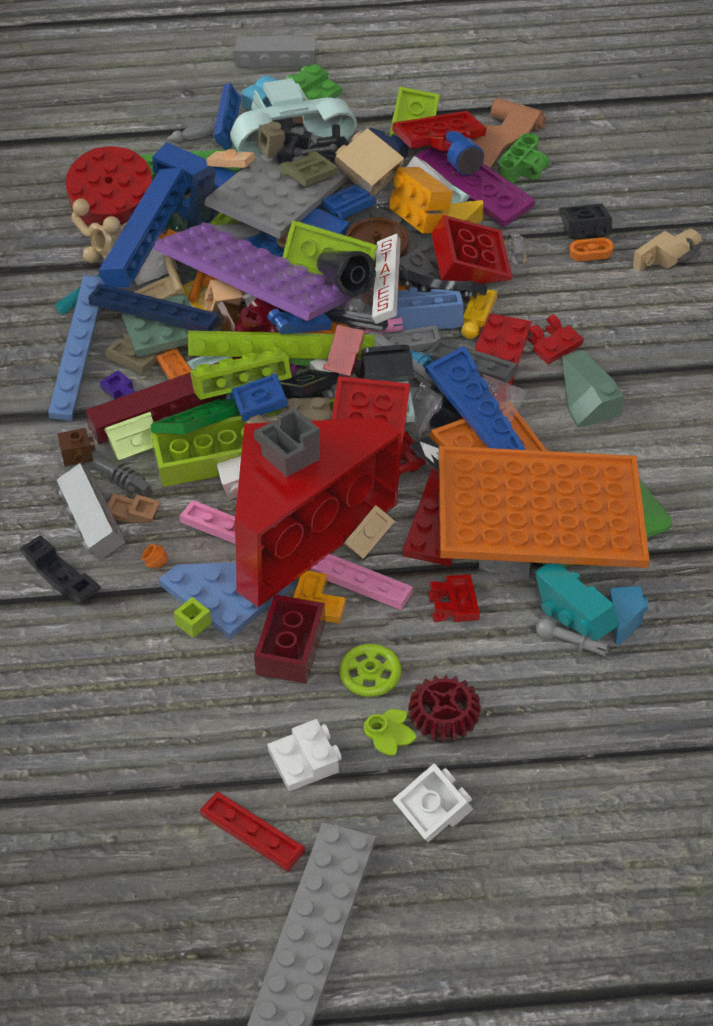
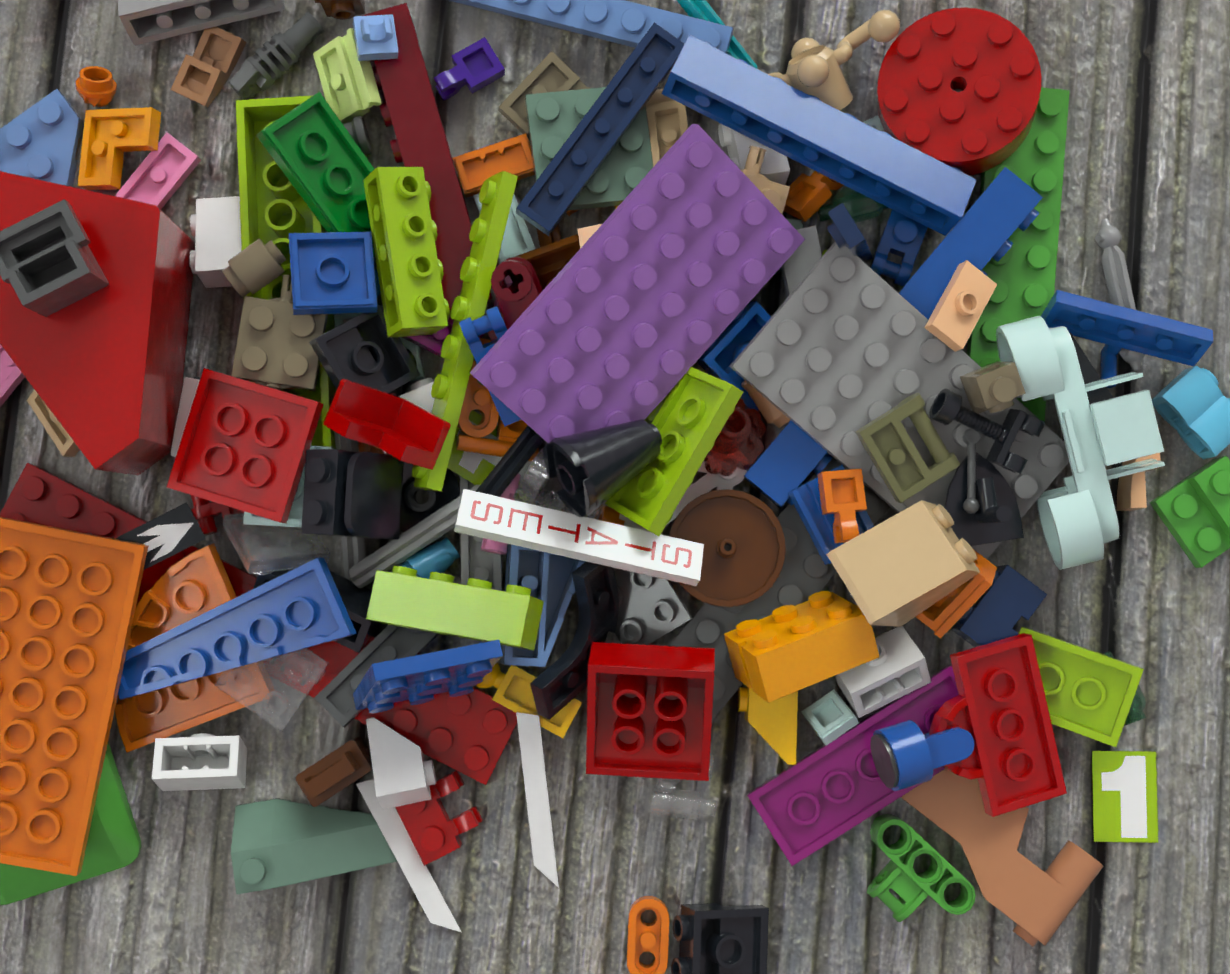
camera: 100 degrees right, 35 degrees up
none -> light orange plate [78,107,161,190]
none -> white brick [152,733,247,791]
none -> reddish brown piece [295,737,373,807]
none -> light blue tile [353,14,399,61]
none -> blue plate [353,640,503,713]
none -> white sticker [356,779,462,933]
none -> lime brick [366,566,544,651]
none -> white slope [366,718,436,809]
none -> white sticker [516,712,559,888]
none -> orange plate [817,469,867,543]
none -> sticker [1092,751,1158,843]

